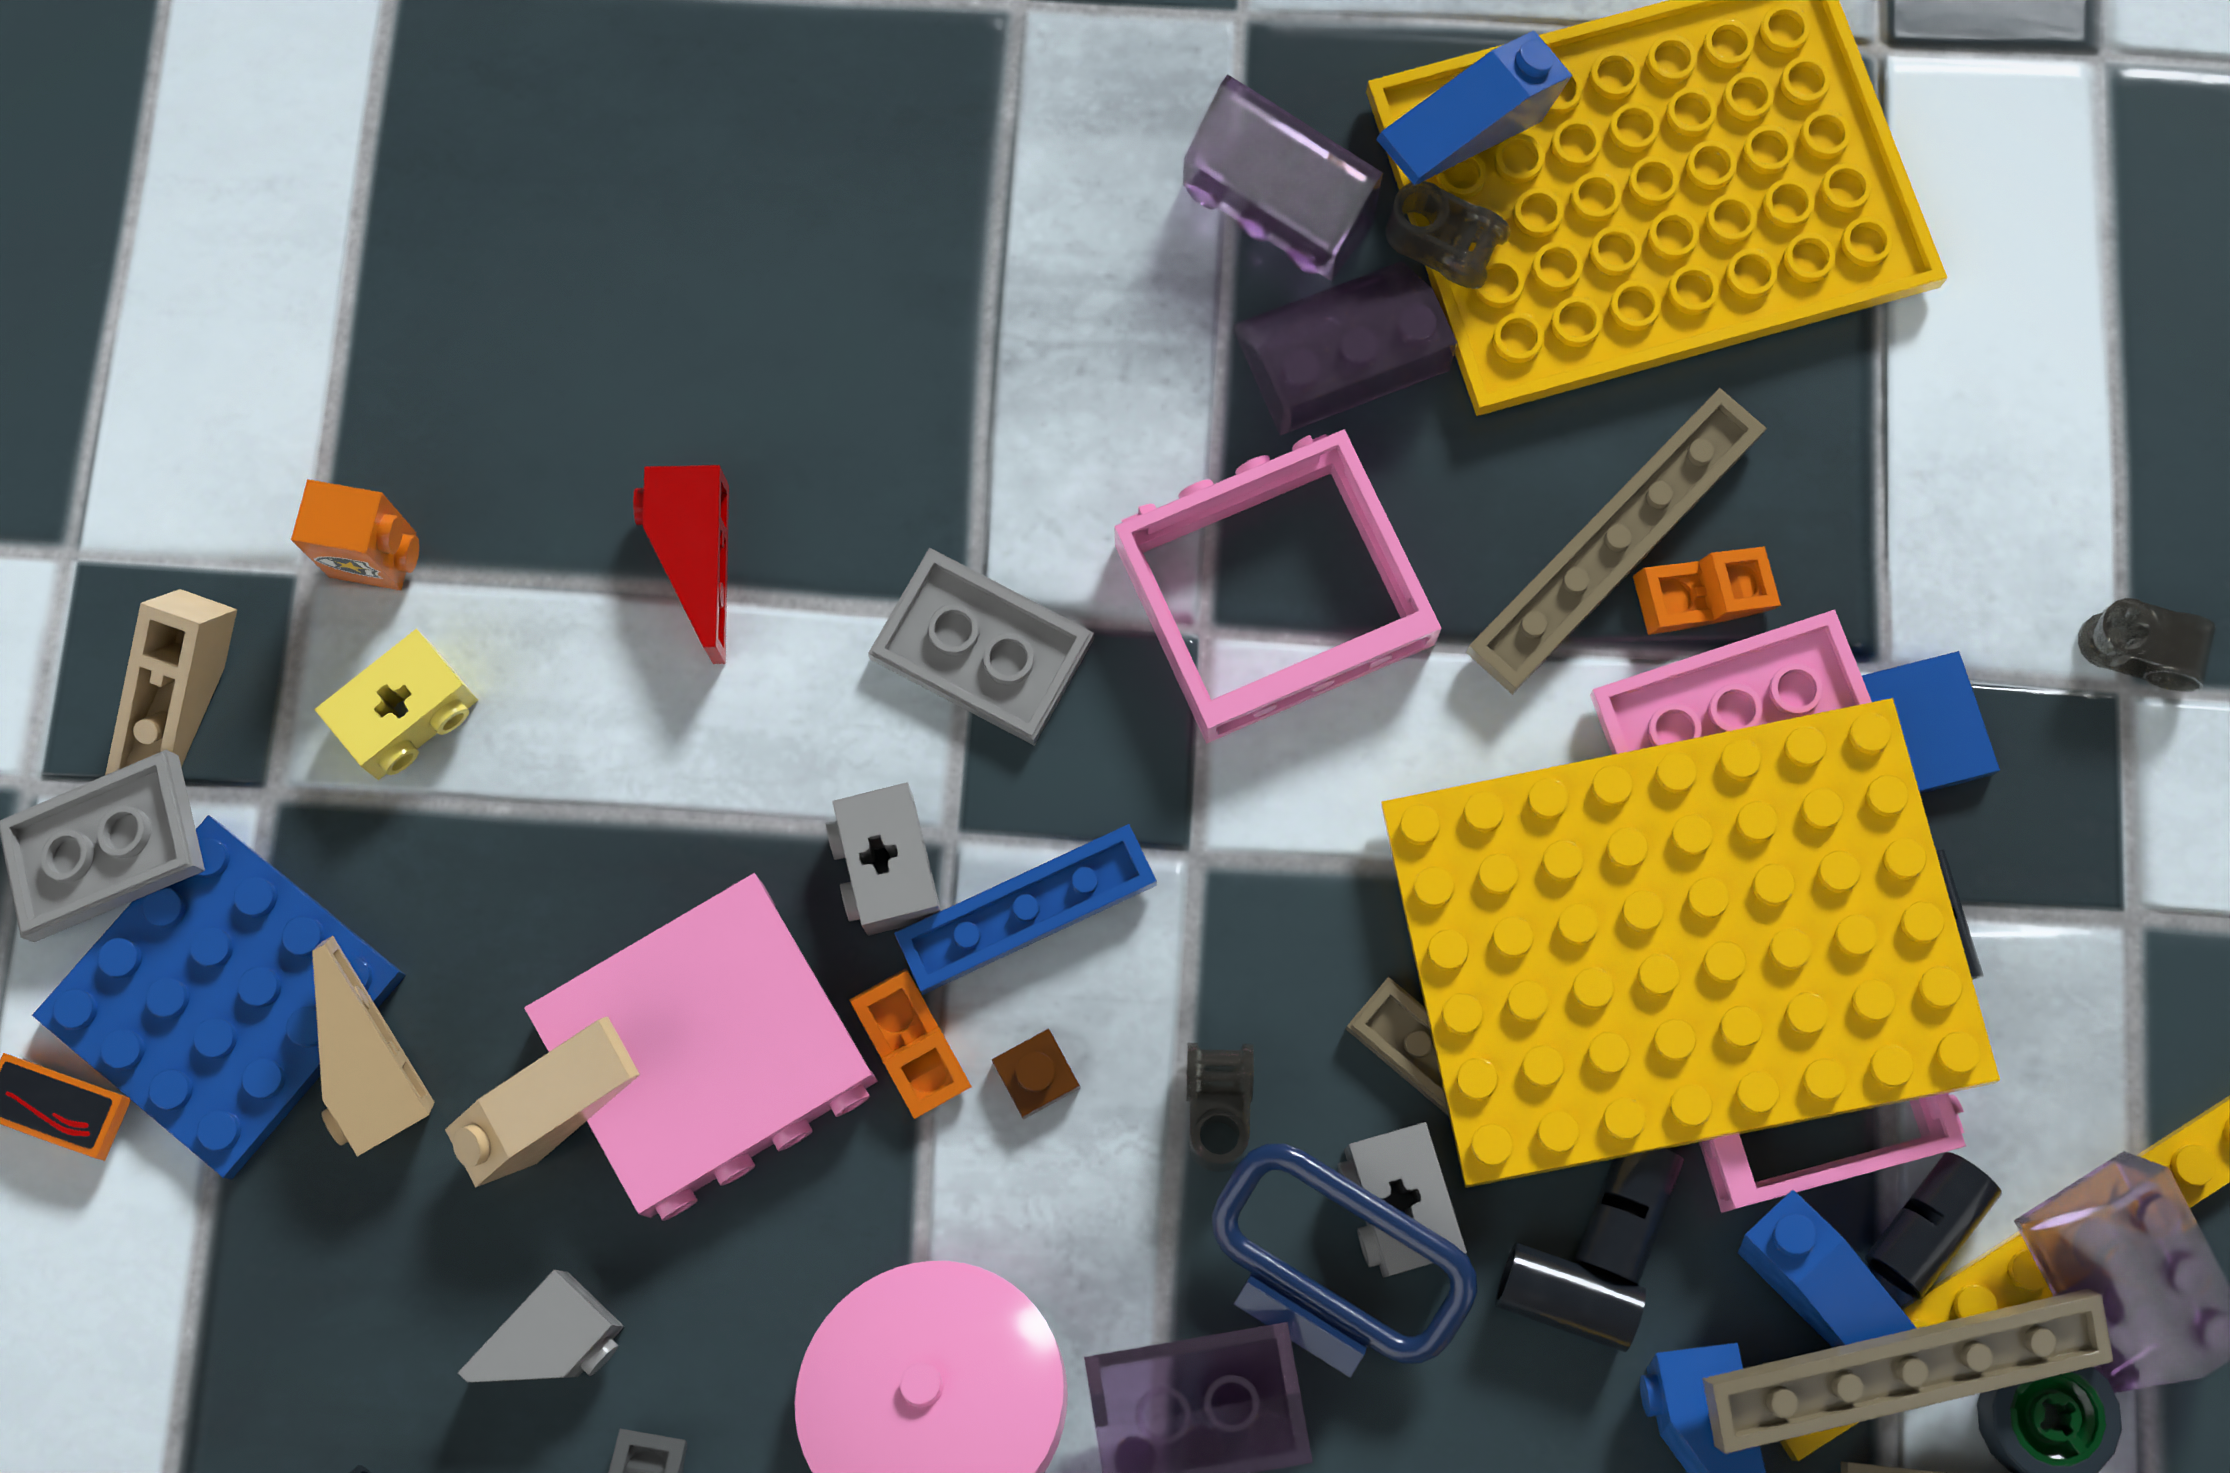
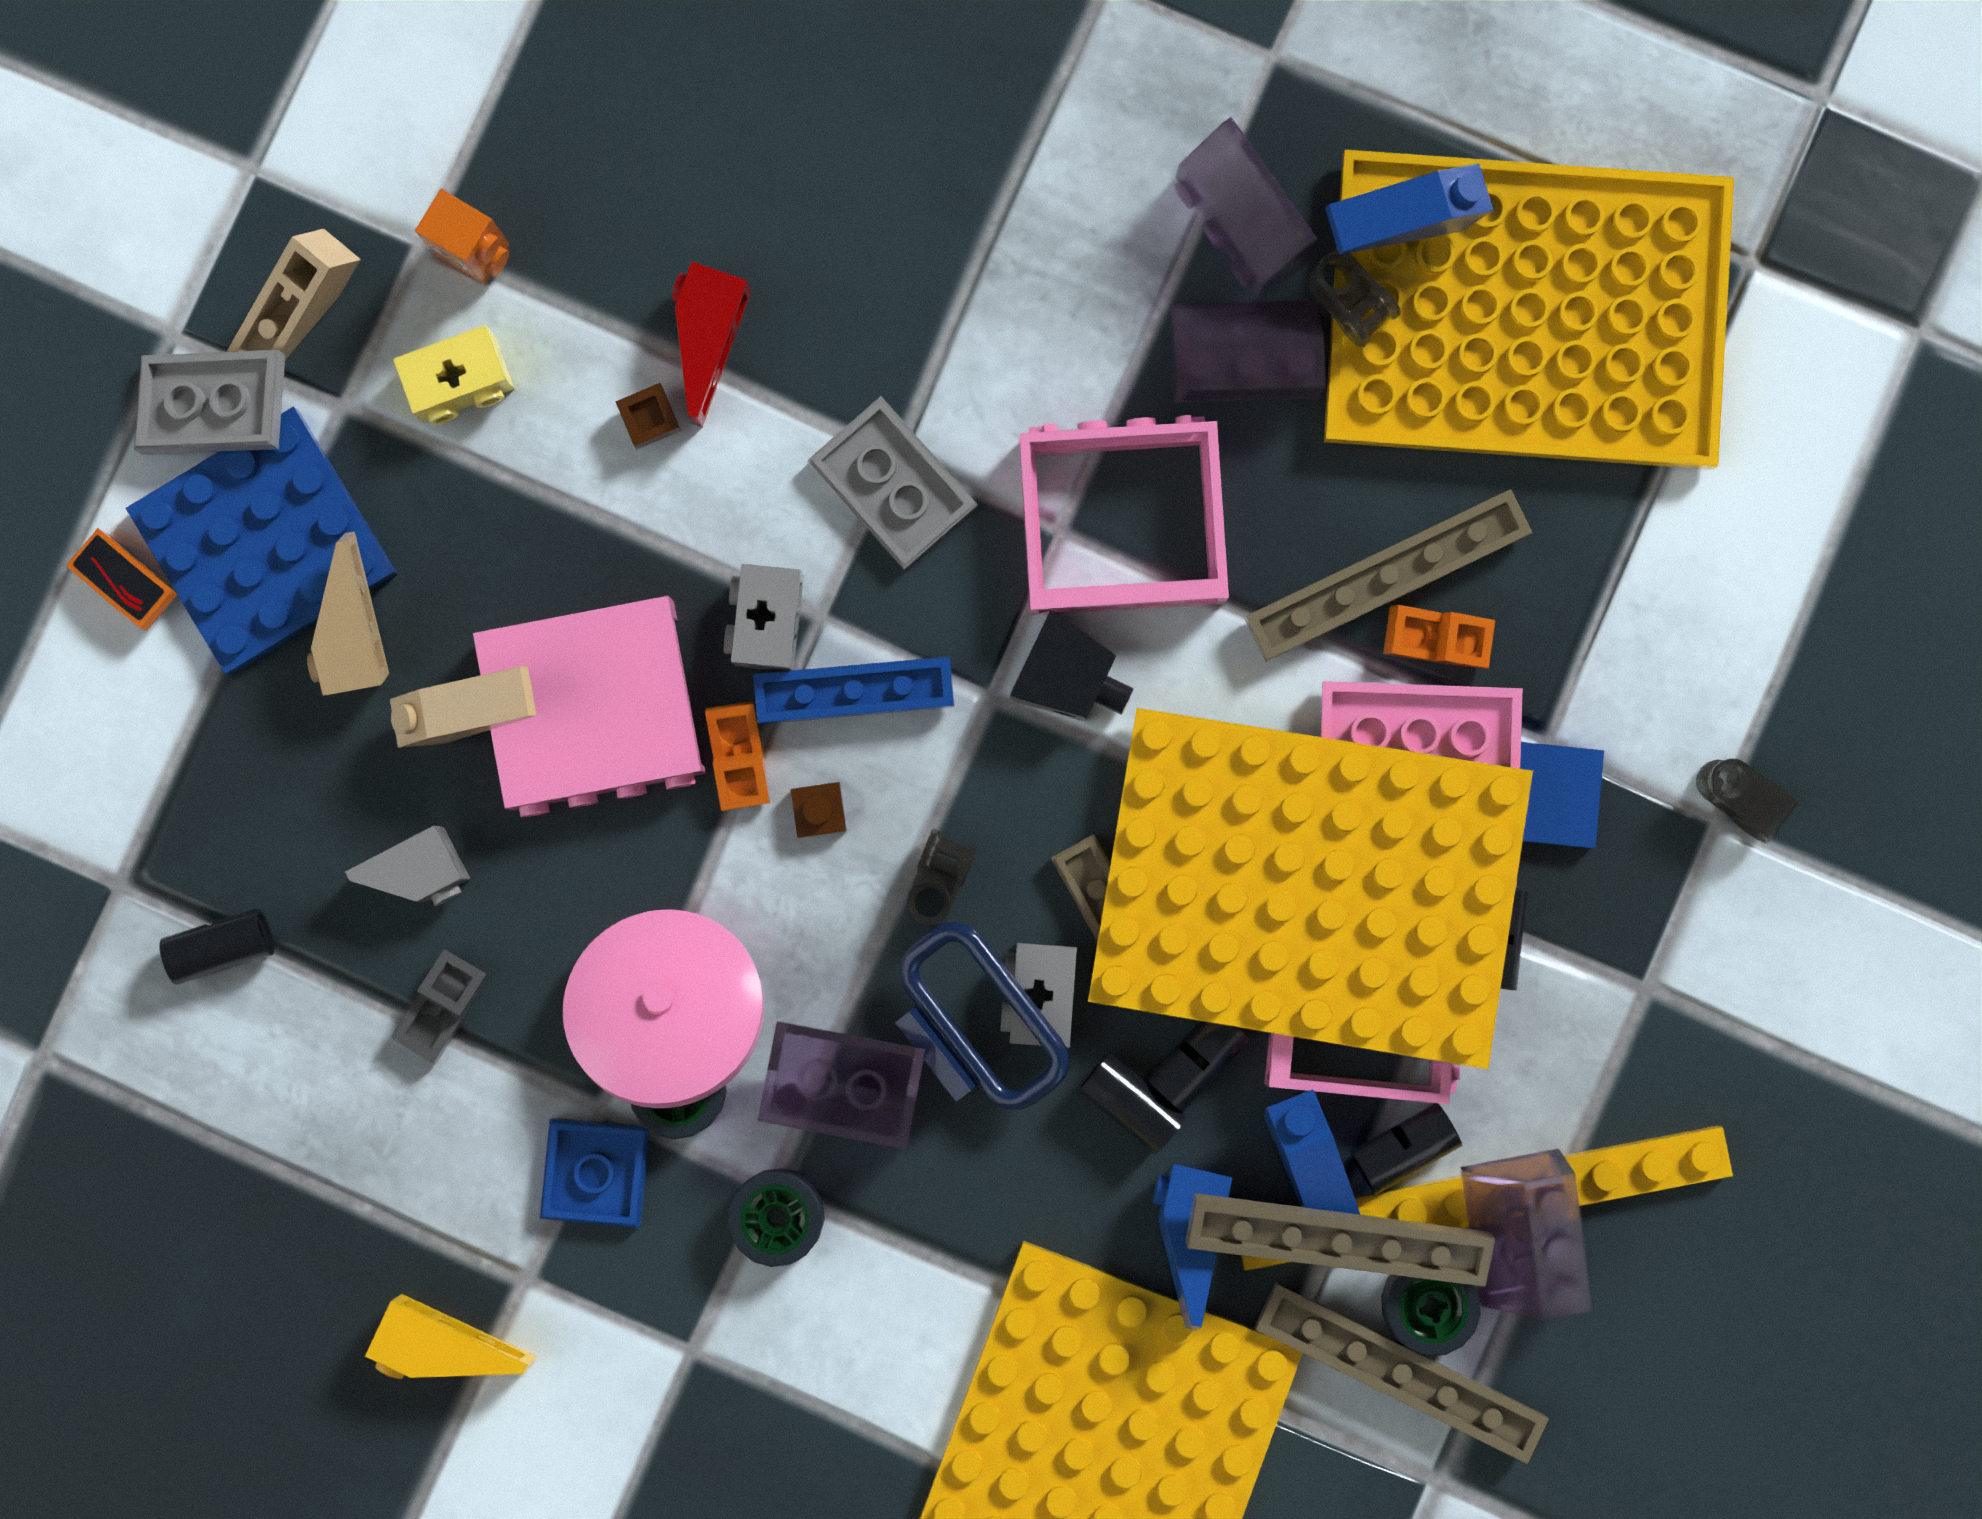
camera: 20 degrees right, 10 degrees up
none -> reddish brown plate [615,383,681,450]
none -> black torso [1009,610,1134,721]

